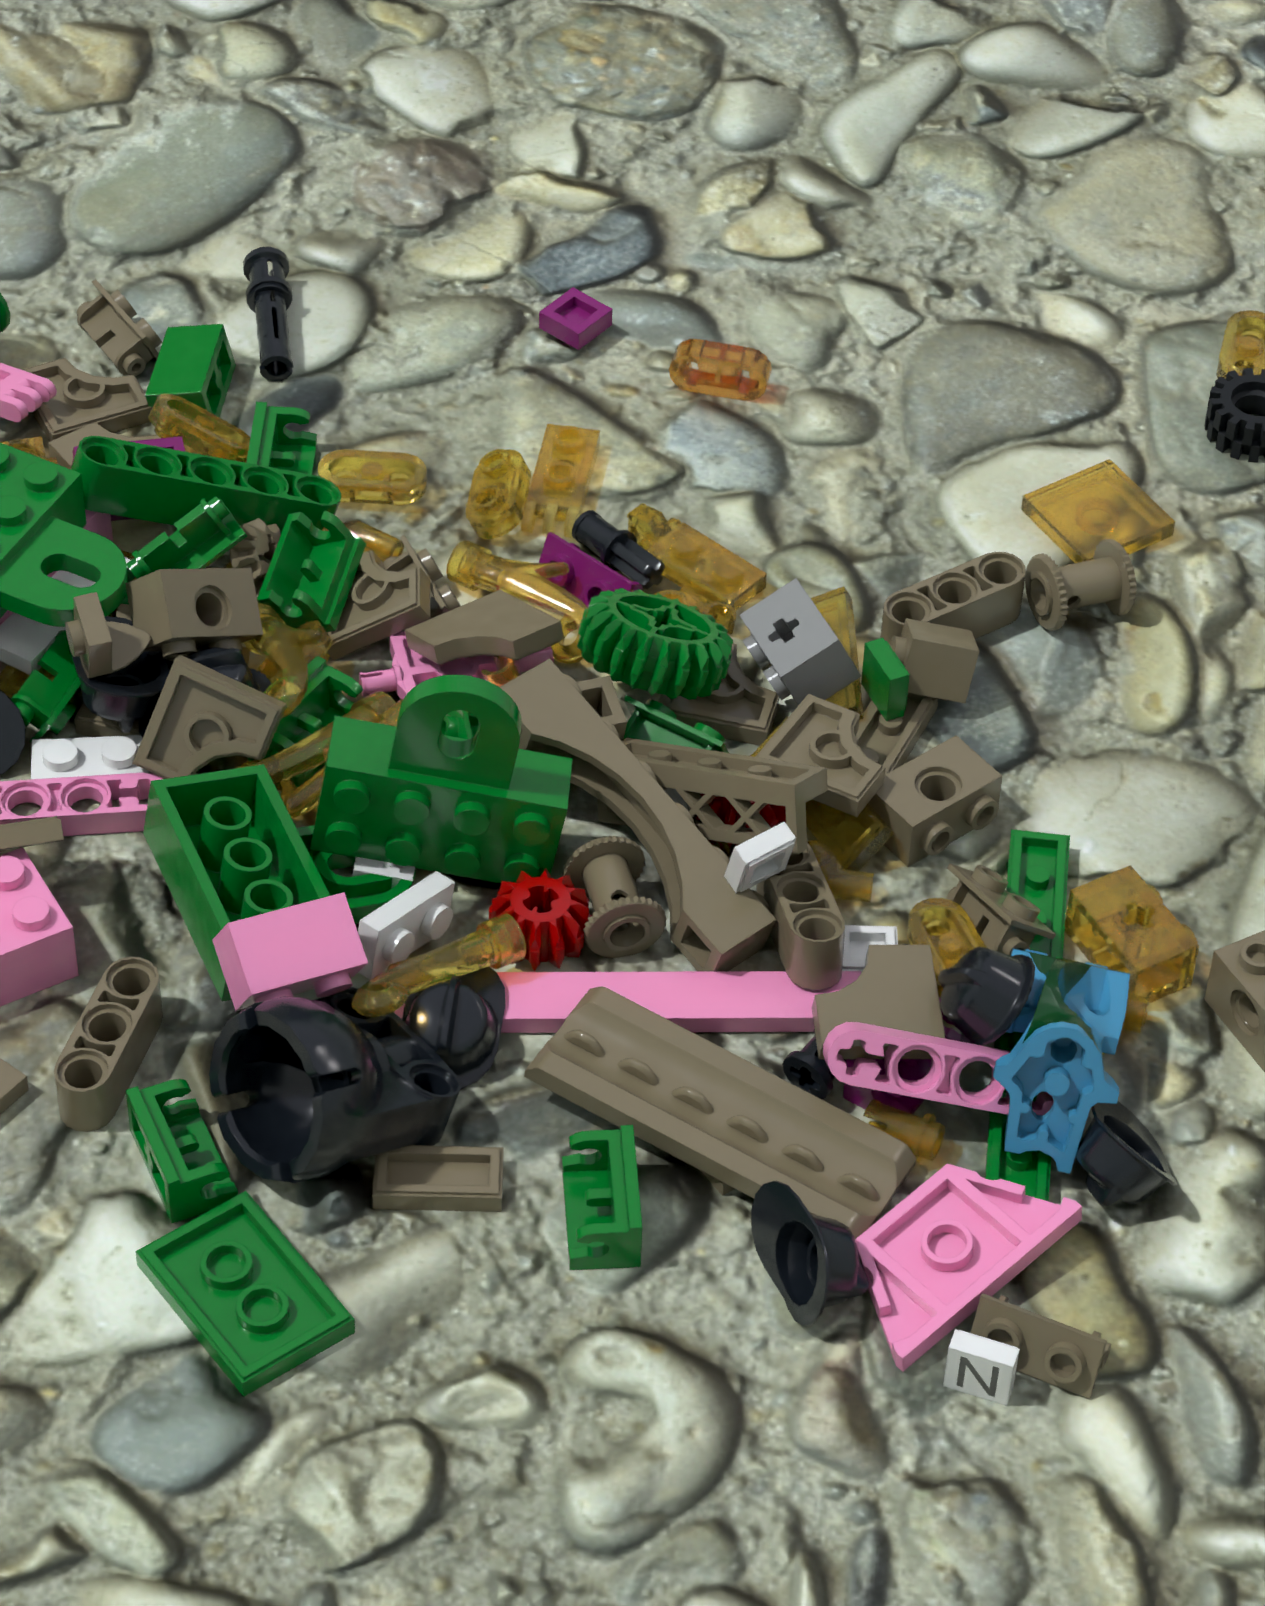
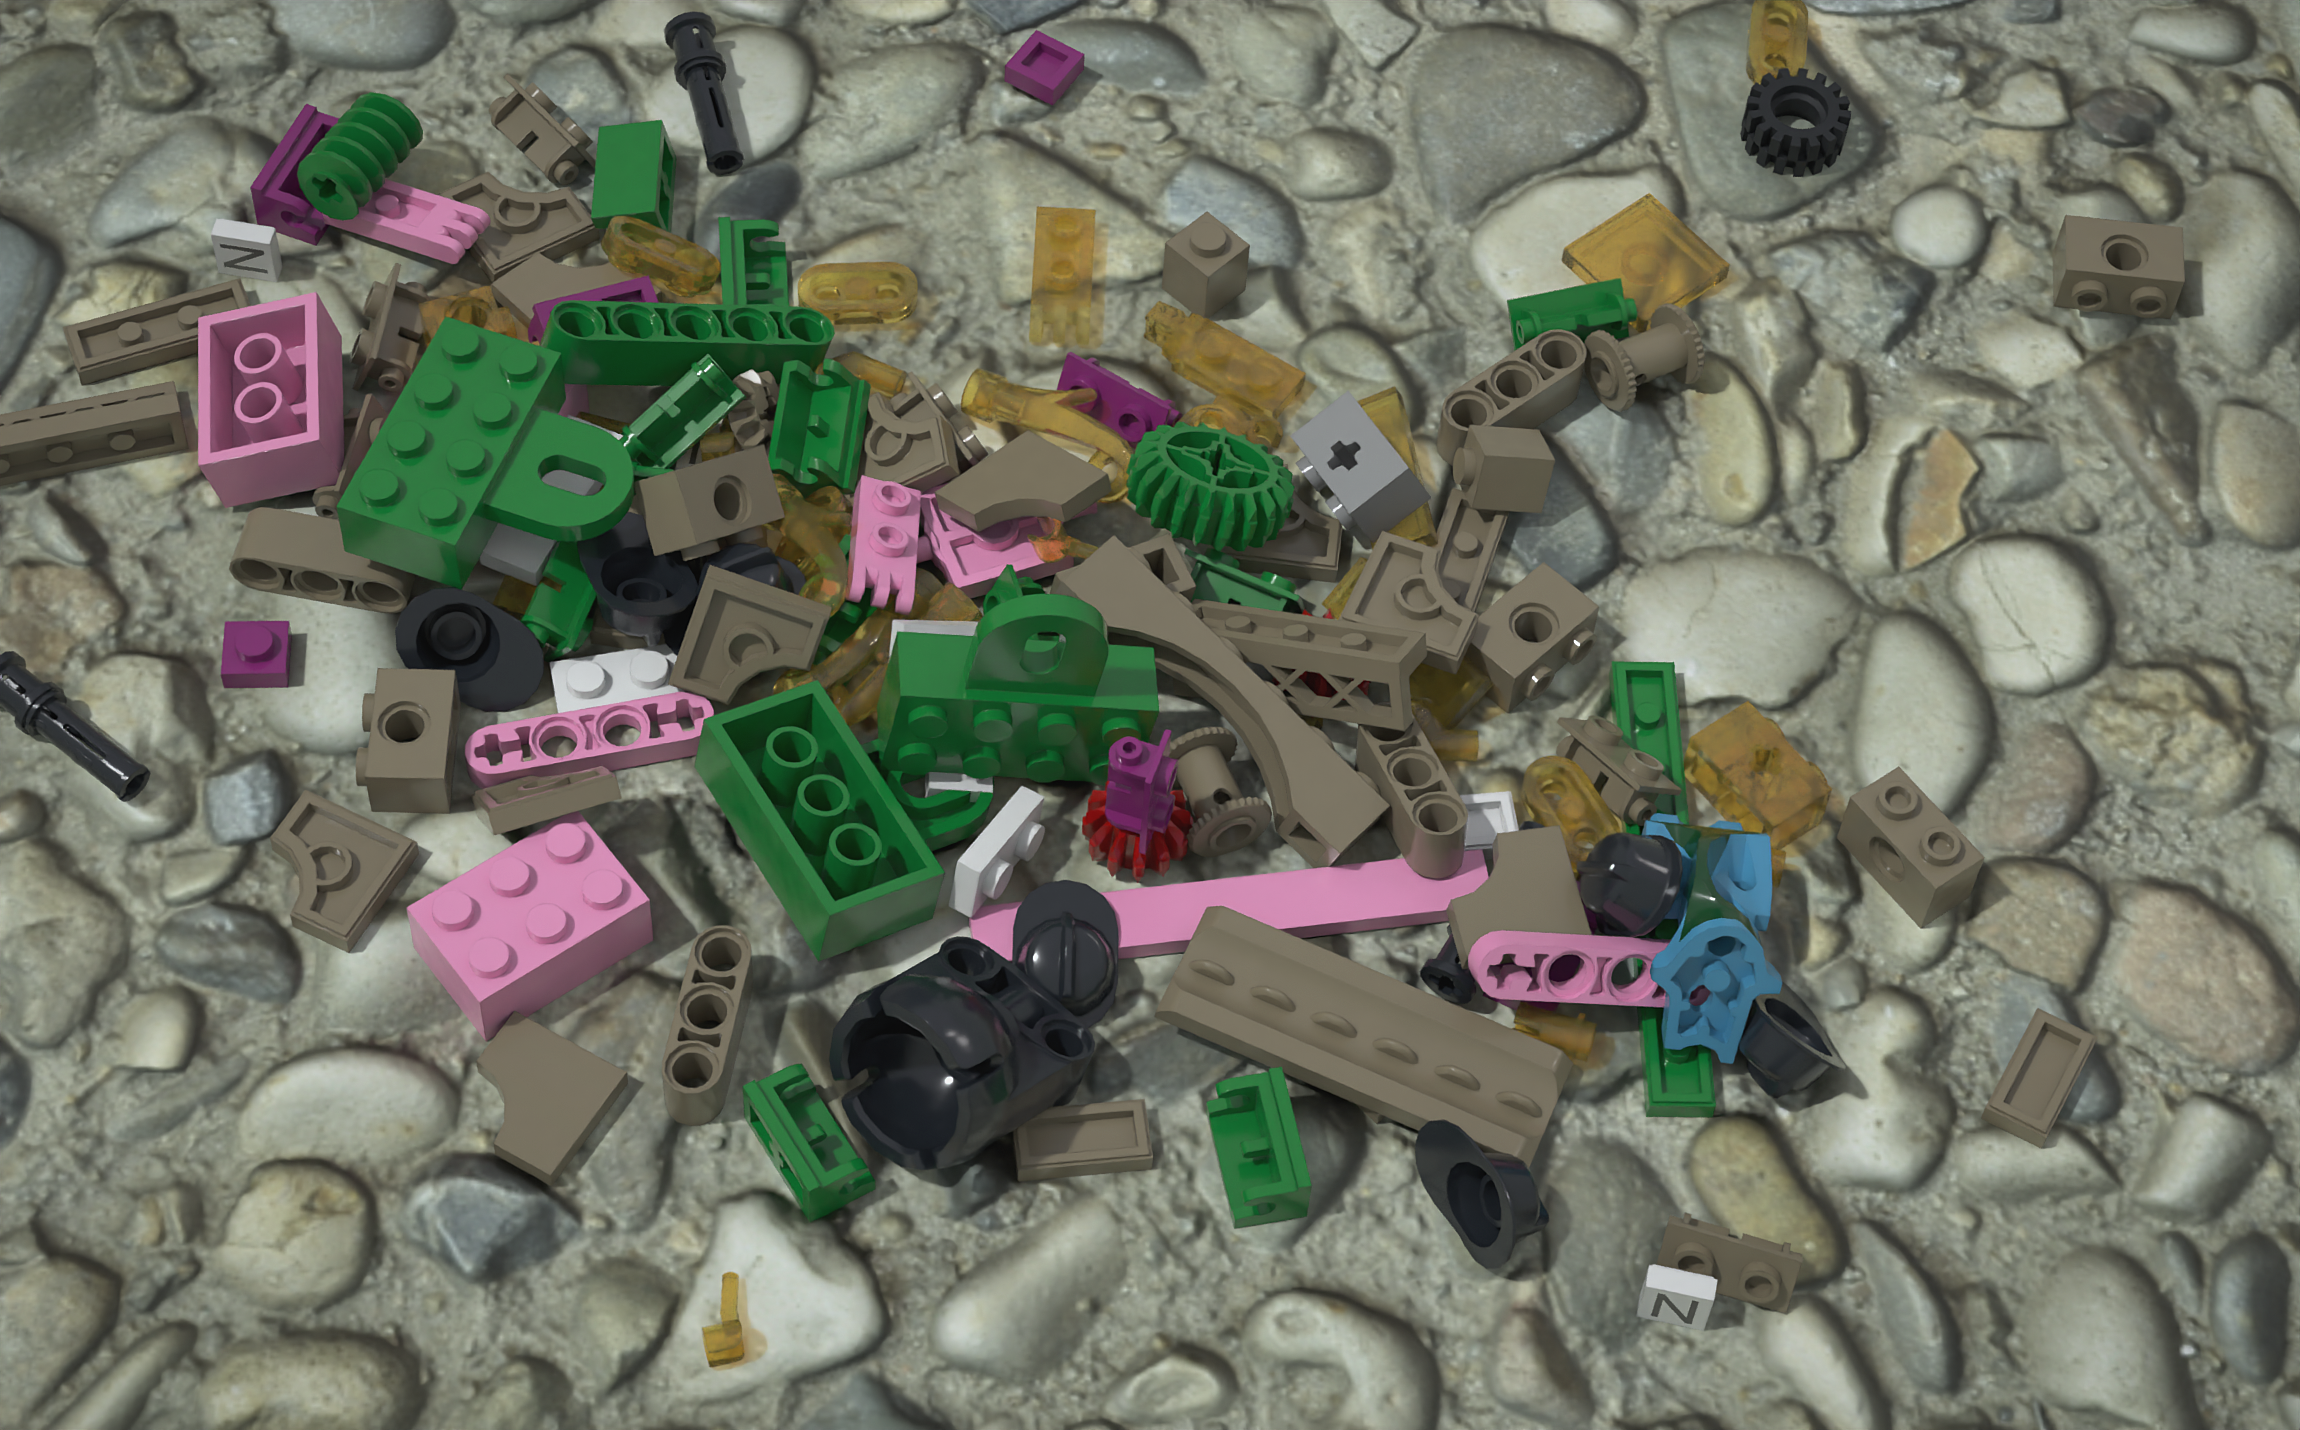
camera: 10 degrees left, 10 degrees up
dark tan plate [65,592,151,678] -> none
green tile [135,1191,355,1397] -> none
bright pink brick [212,892,368,1011] -> none
clear yellow plant [352,913,526,1017] -> none
clear yellow plate [465,449,531,539] -> none
black axle [572,510,665,589] -> none
clear orange beam [669,339,772,401] -> none
white tile [724,822,796,893] -> none
bright pink wing [855,1163,1082,1372] -> none
green tile [861,638,910,721] -> none
none -> clear yellow hand [701,1272,745,1368]
none -> bright pink hinge [846,475,921,616]
none -> magenta hinge [1105,729,1179,854]
none -> dark tan brick [1162,211,1250,322]
none -> green hinge [1507,278,1637,351]

